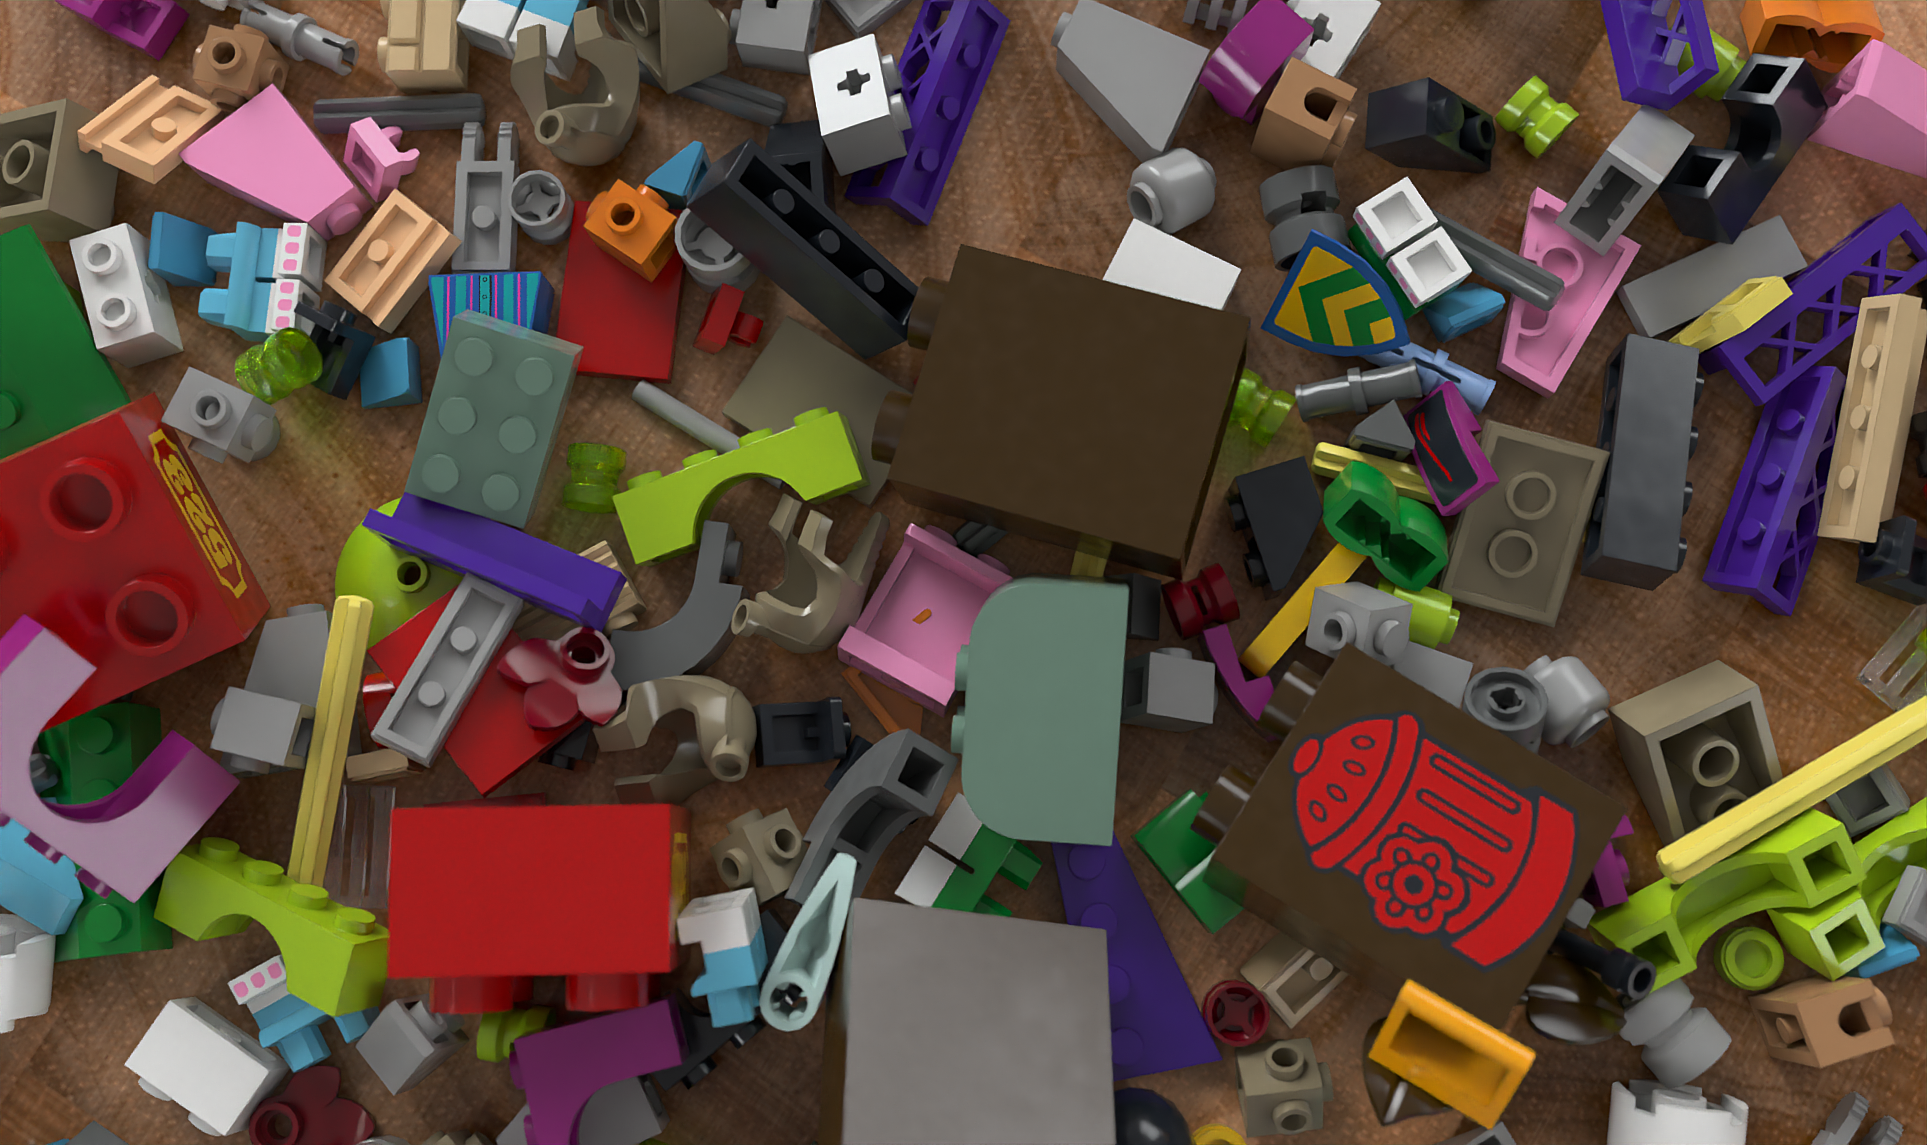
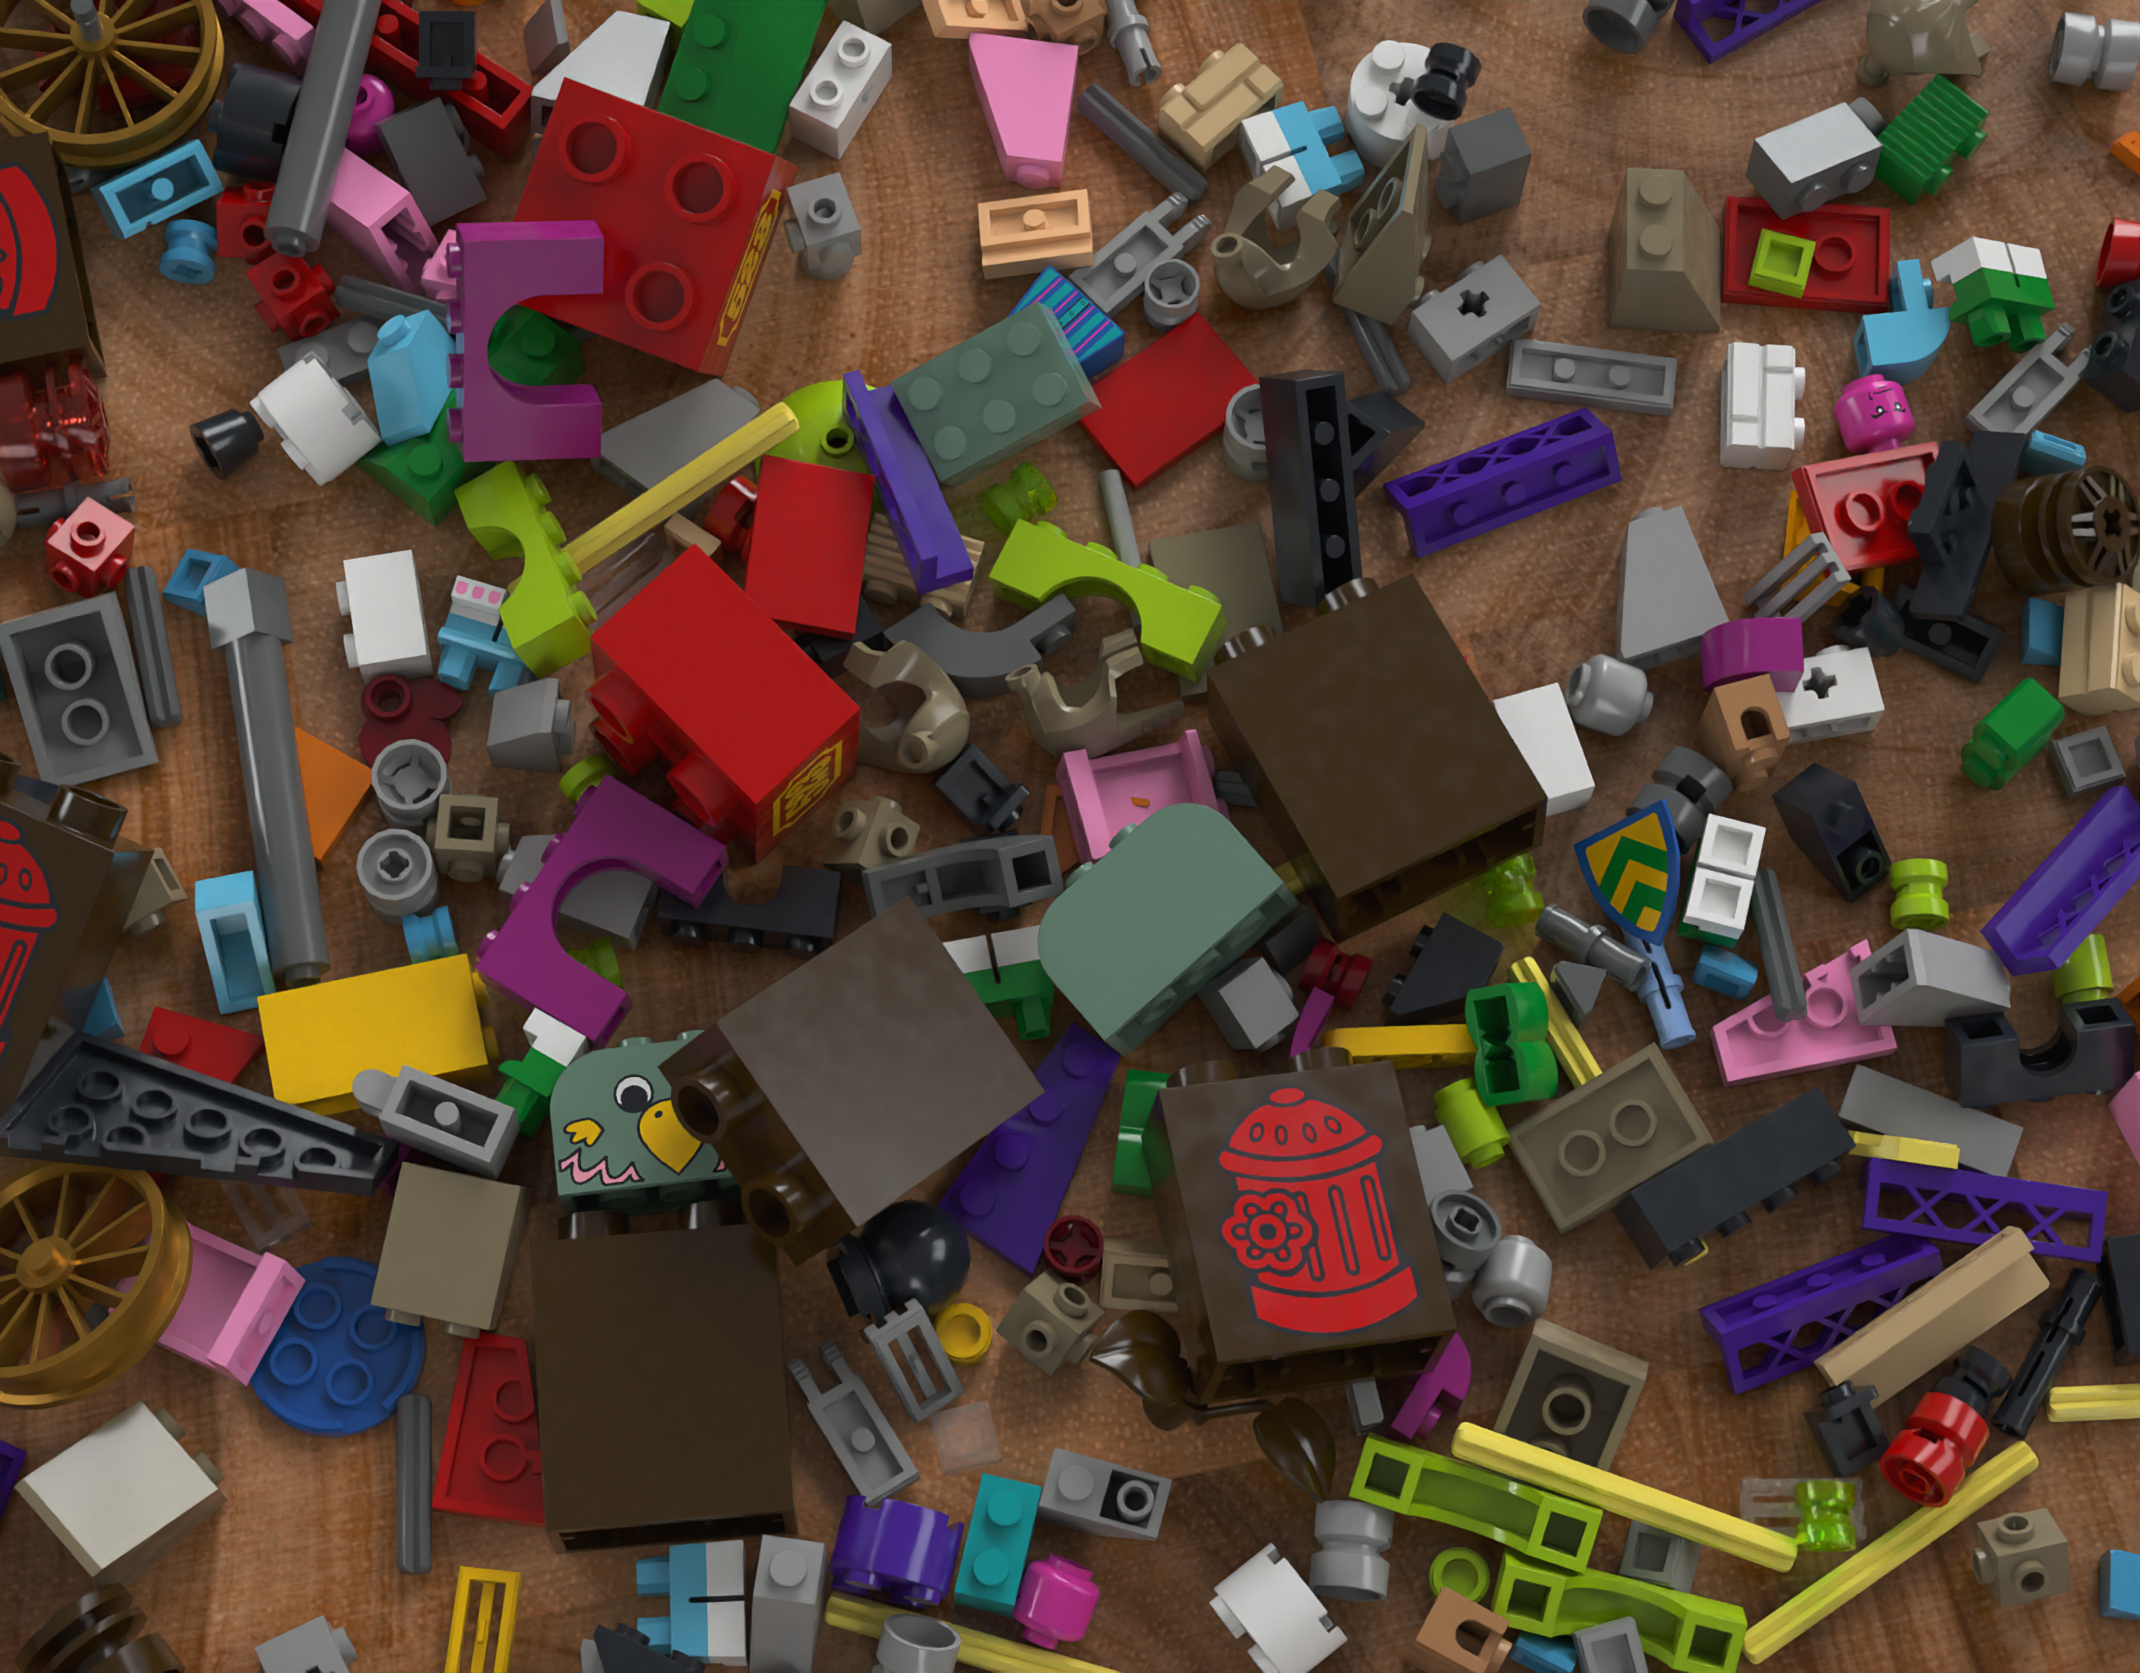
camera: 35 degrees right, 10 degrees down
dark azure slope [148,212,218,287] -> none
hips [198,222,327,346] -> none
light grey brick [210,686,316,774] -> none
clear neon green wheel [234,327,323,405] -> none
black bracket [292,300,376,401] -> none
bright pink tile [343,117,420,203] -> none
dark azure slope [360,337,423,409] -> none
light grey tile [370,572,524,768] -> none
dark red plate [497,627,622,731] -> none
orange brick [584,179,678,283] -> none
dark azure slope [643,140,712,210] -> none
hips [676,887,768,1027] -> none
red tile [692,283,764,355] -> none
light aqua piece [759,853,856,1031] -> none
brick [808,34,911,176] -> none
light grey brick [1305,581,1413,665] -> none
light orange tile [1368,979,1536,1130] -> none
slope [1403,381,1500,516] -> none
black bar [1546,922,1656,999] -> none

